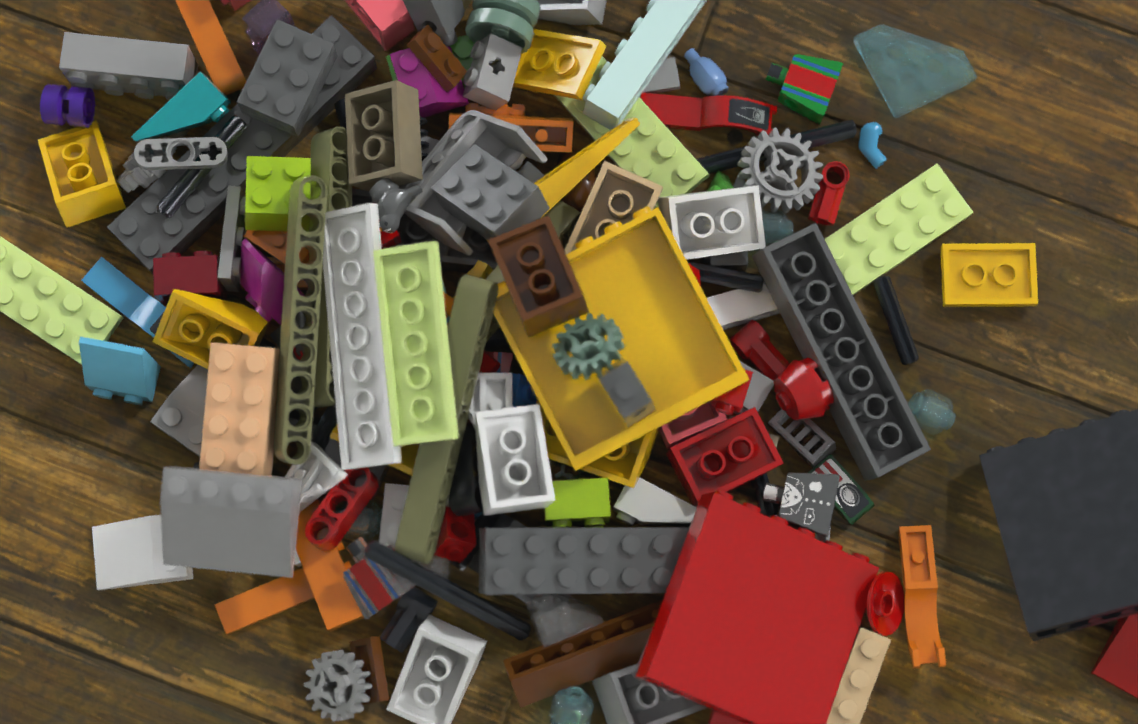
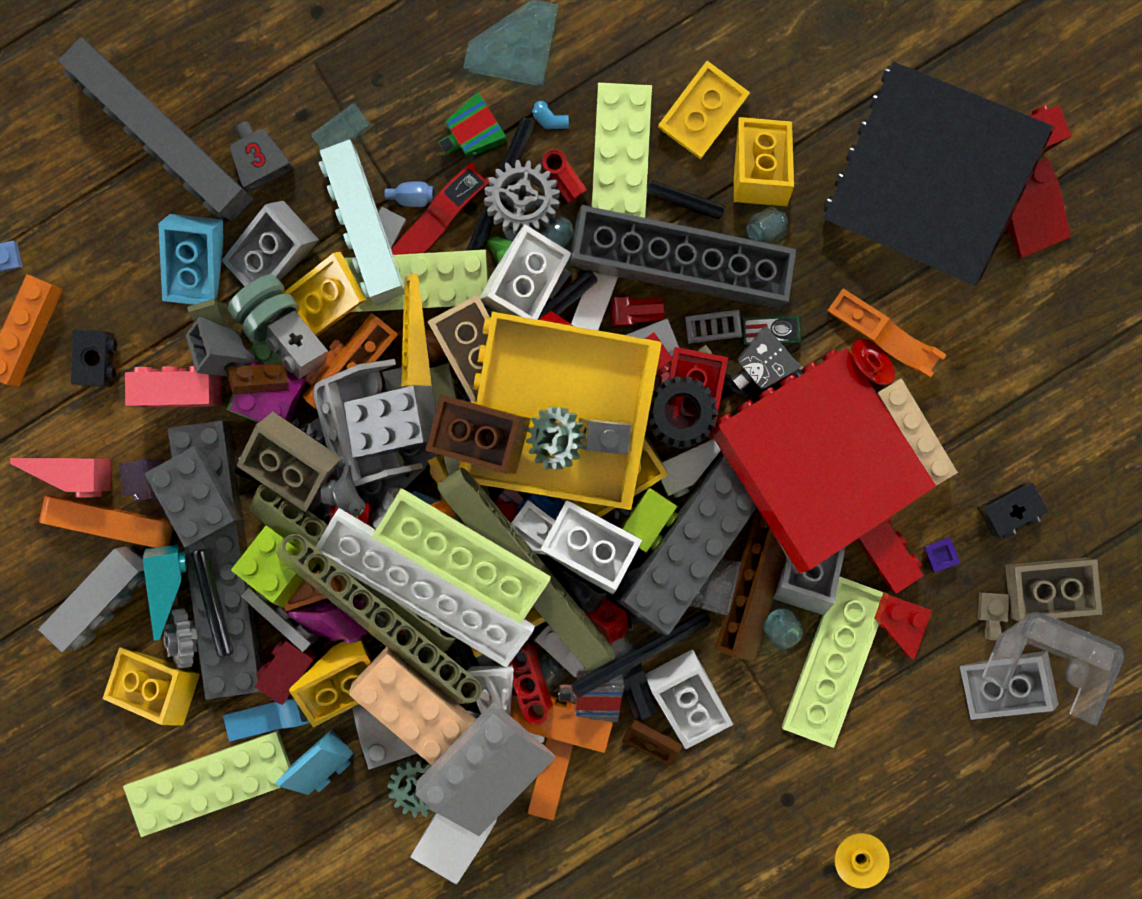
camera: 50 degrees left, 10 degrees up
dark purple wheel [40,84,95,128] -> none
light grey beam [134,137,228,170] -> none
light grey gear [304,650,372,722] -> none
red cone [774,357,834,420] -> none
none -> sand green gear [388,757,435,818]
none -> black tyre [647,376,718,449]
none -> yellow slope [733,117,794,206]

